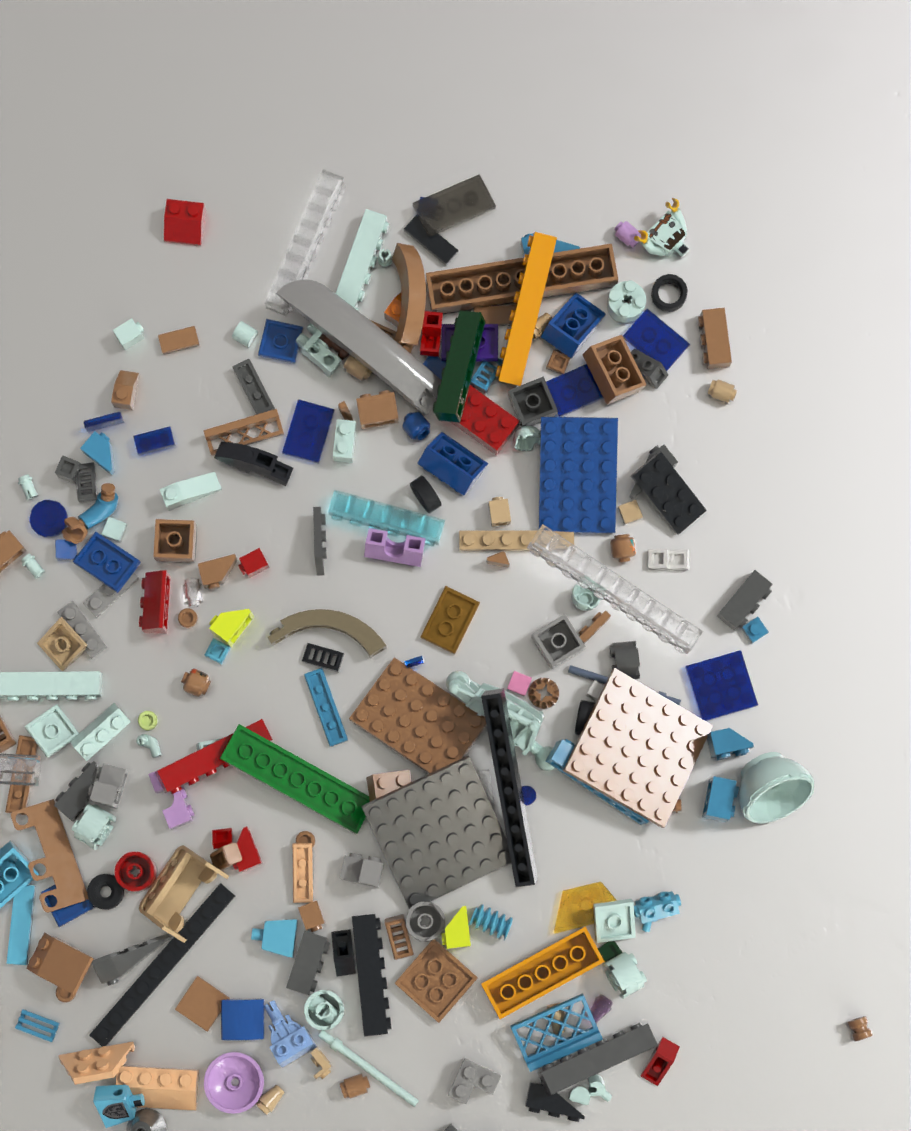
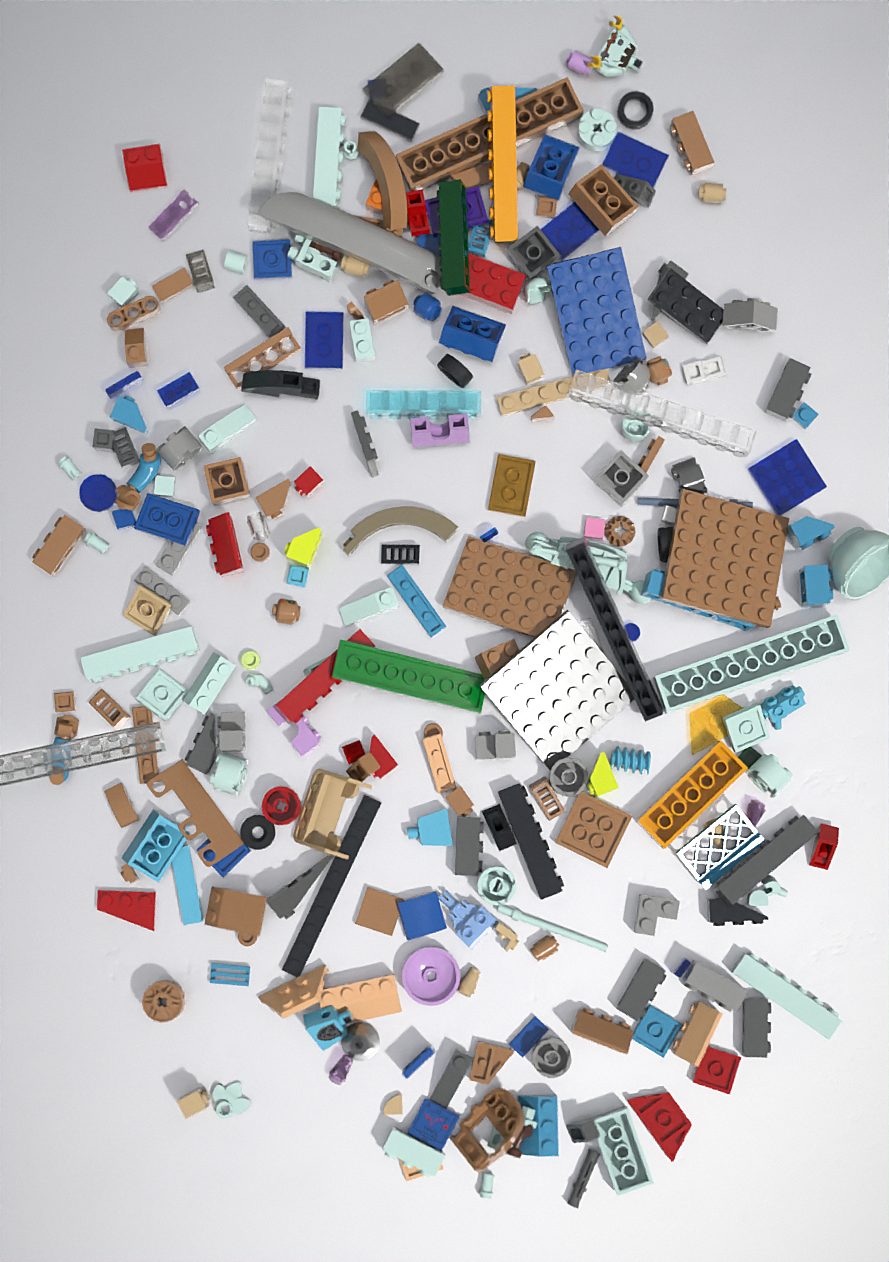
camera: 15 degrees left, 5 degrees up
none -> medium nougat beam [107,296,161,332]
none -> clear purple plate [148,190,199,241]
none -> light grey brick [156,426,202,471]
none -> clear smoke slope [185,249,215,293]
none -> light aqua slope [339,587,399,626]
none -> light grey cylinder [613,357,651,395]
none -> light aqua brick [653,614,850,714]
none -> light grey brick [723,298,778,332]

